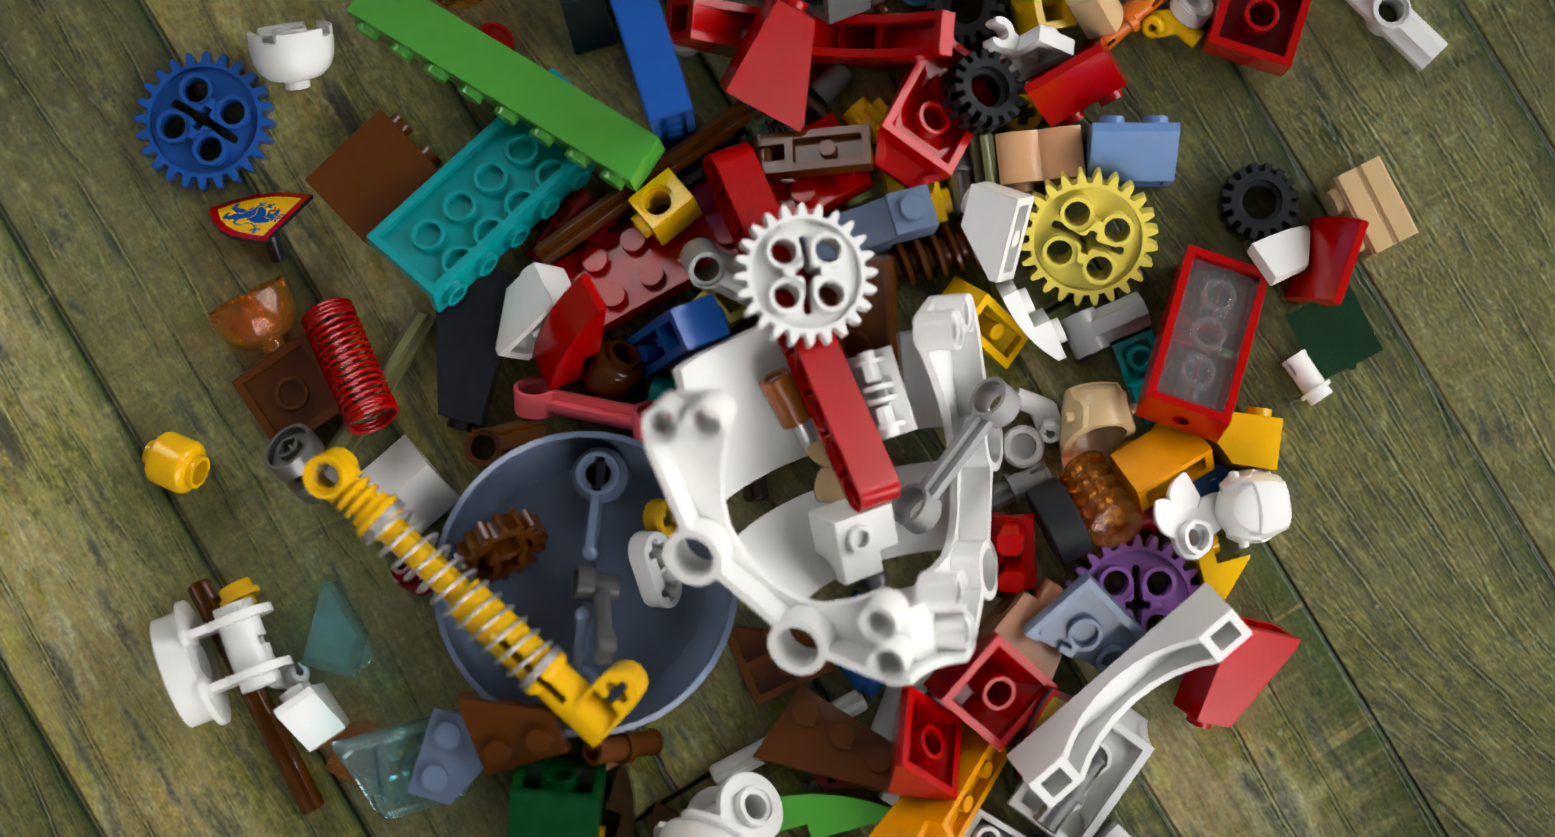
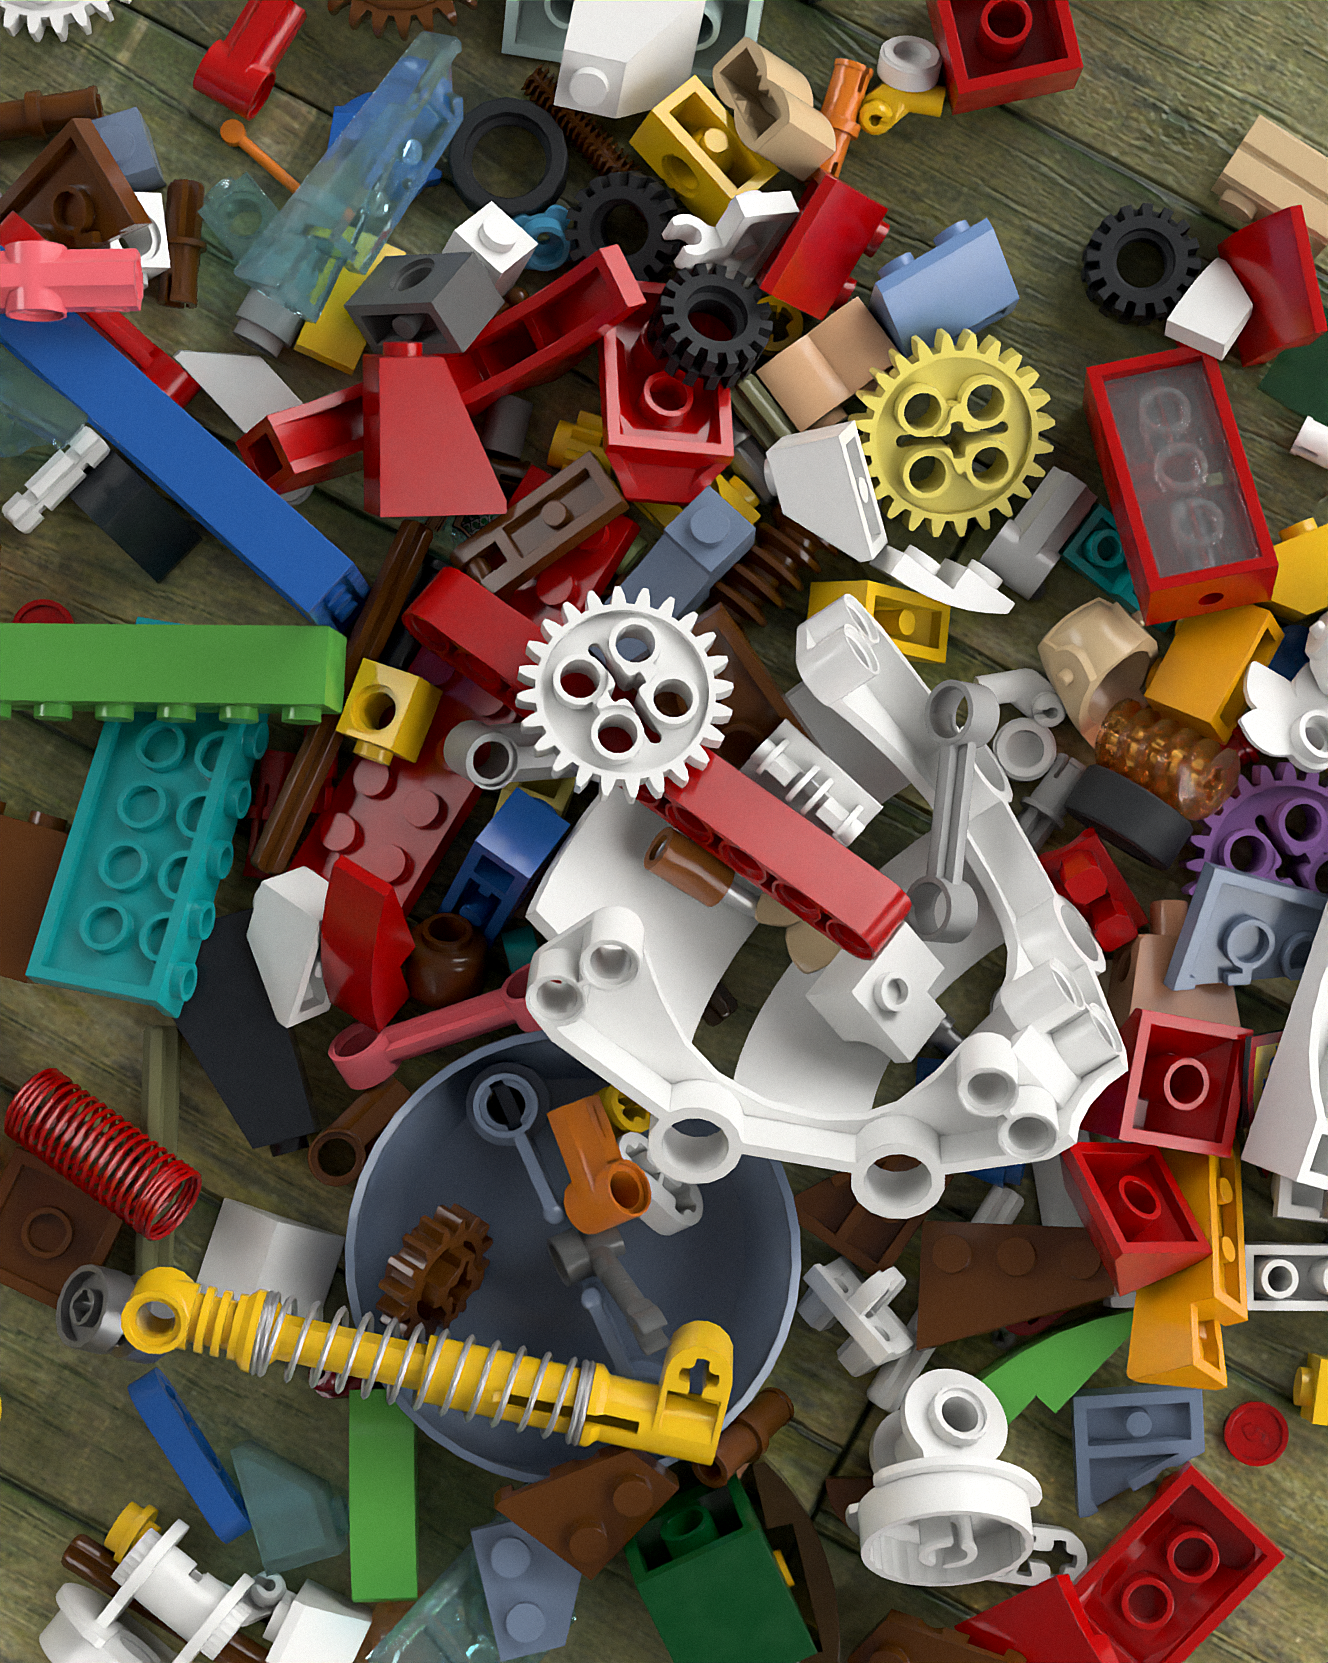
camera: 30 degrees left, 0 degrees up
none -> blue beam [127,1368,256,1544]
none -> bright green slope [349,1389,419,1603]
none -> orange piece [546,1094,652,1235]
none -> white hips [797,1256,917,1377]

